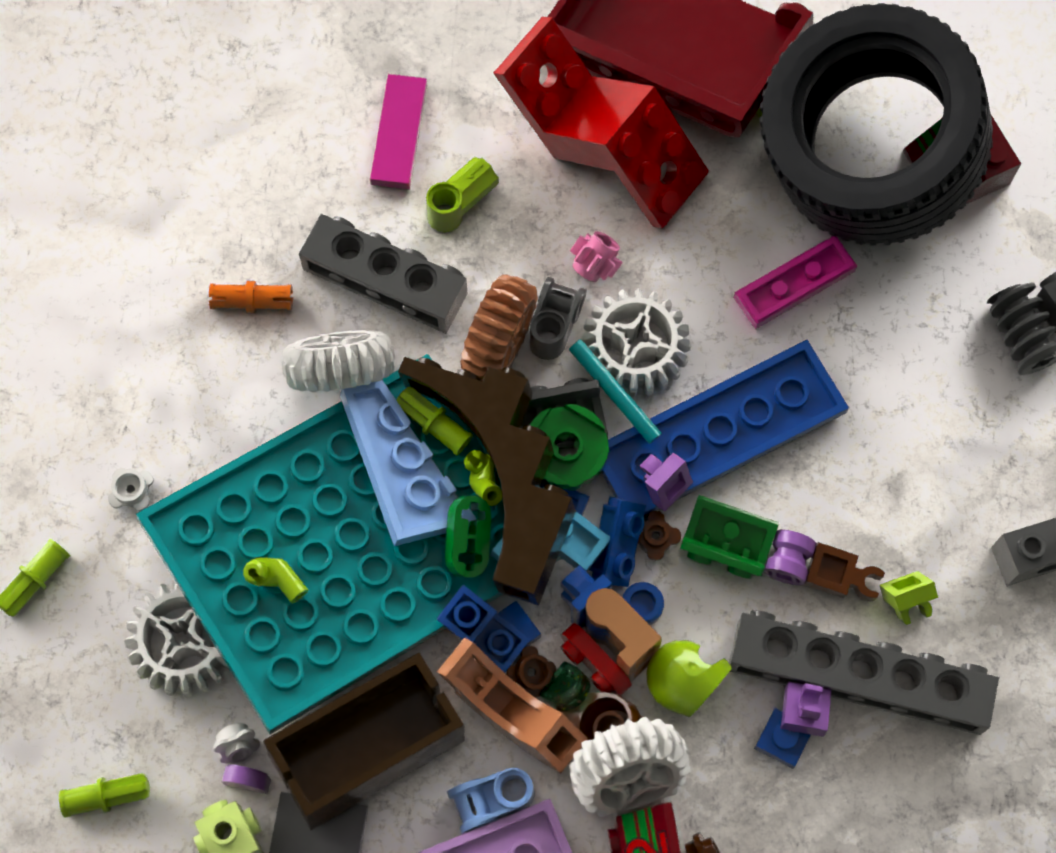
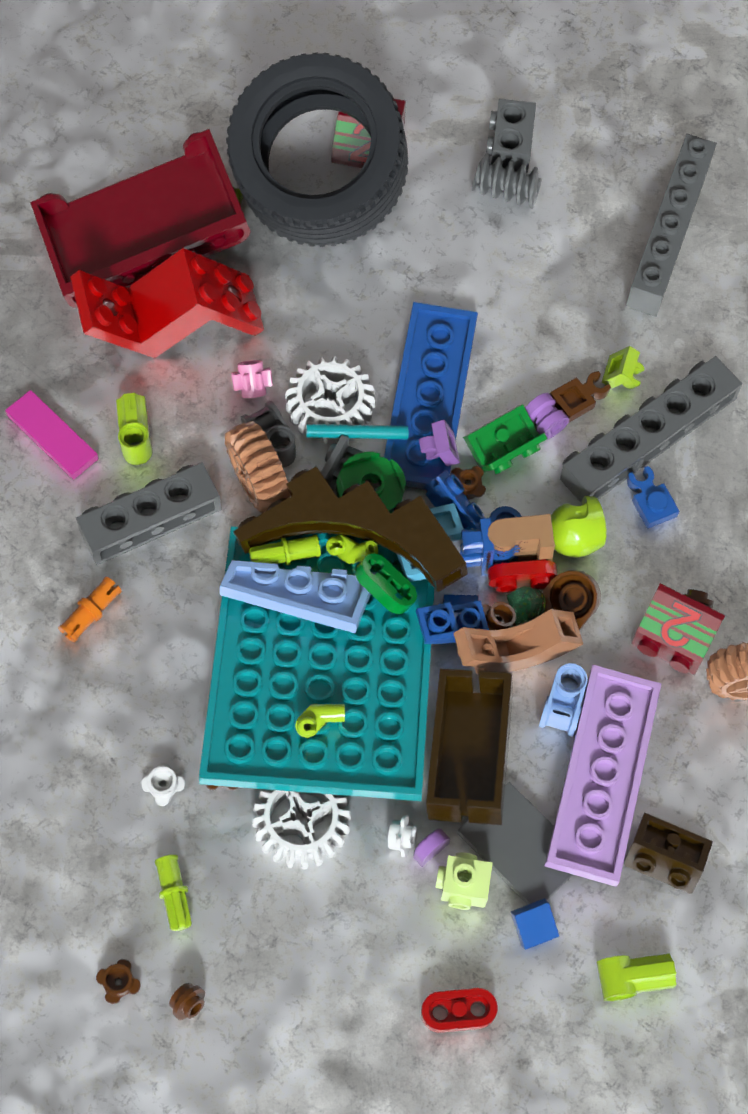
camera: 55 degrees left, 5 degrees down
lime axle [59,773,150,818] -> none
white gear [281,330,395,392] -> none
white gear [569,717,691,818] -> none
dark pink tile [733,236,858,330] -> none
medium lavender tile [781,682,831,737] -> none

